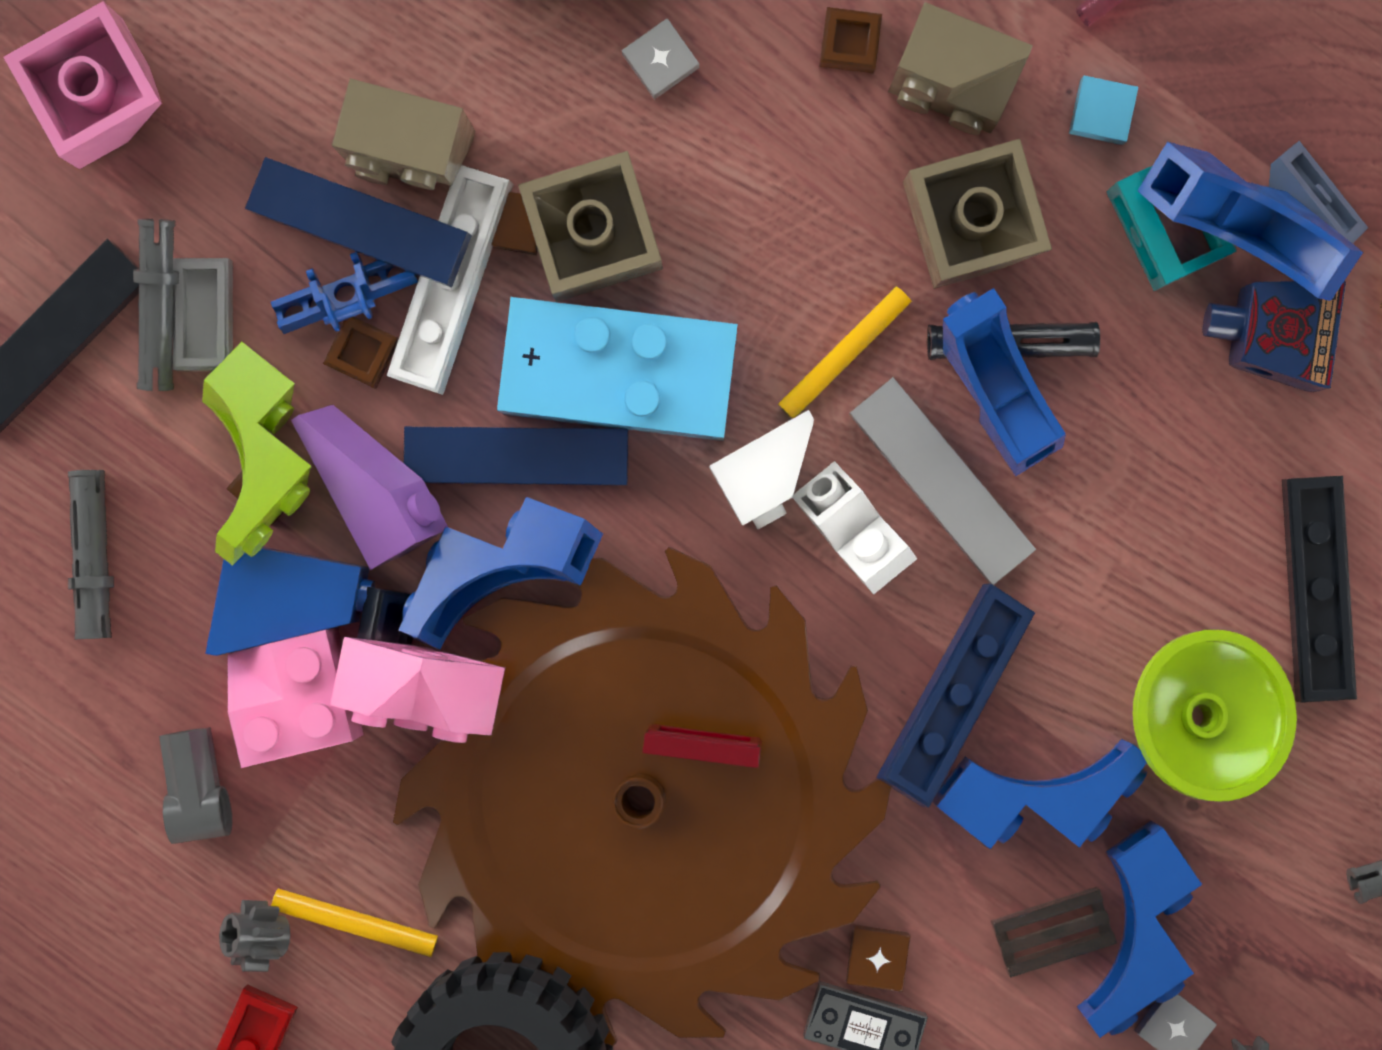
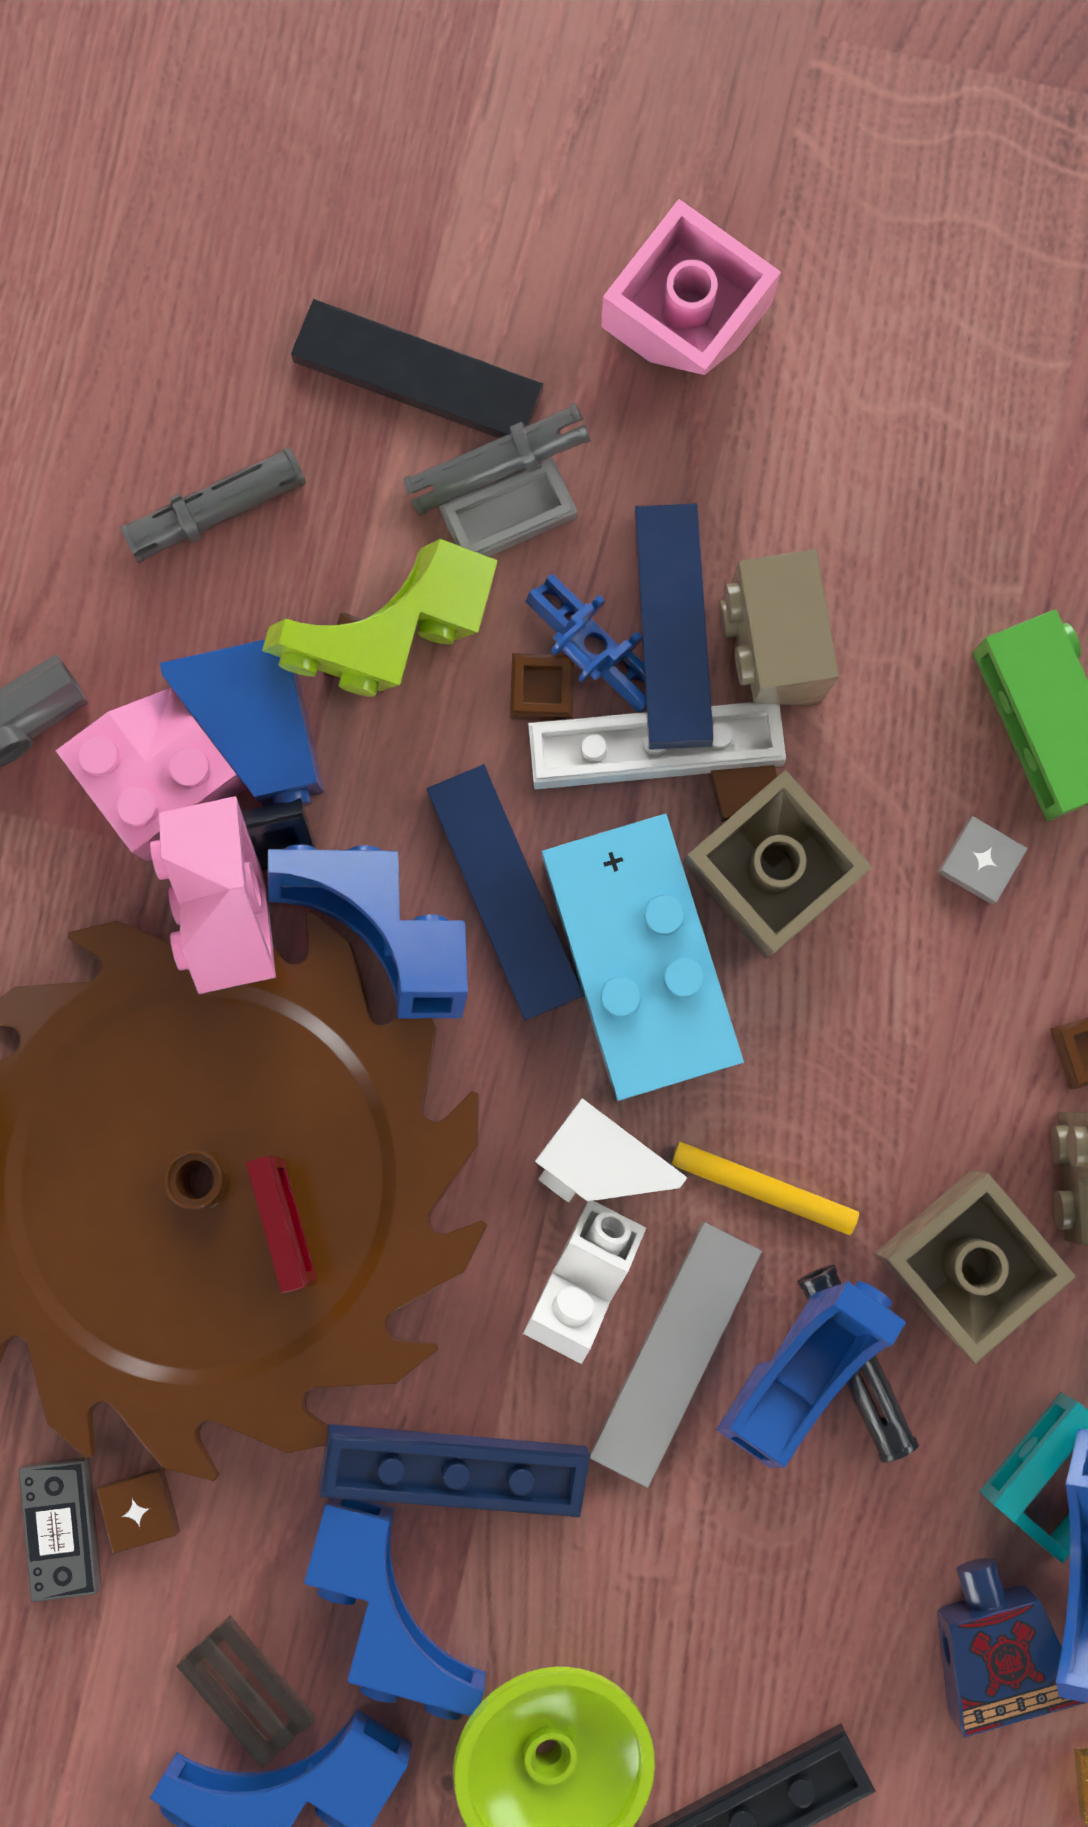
camera: 65 degrees right, 5 degrees down
medium lavender slope [291,405,449,570] -> none

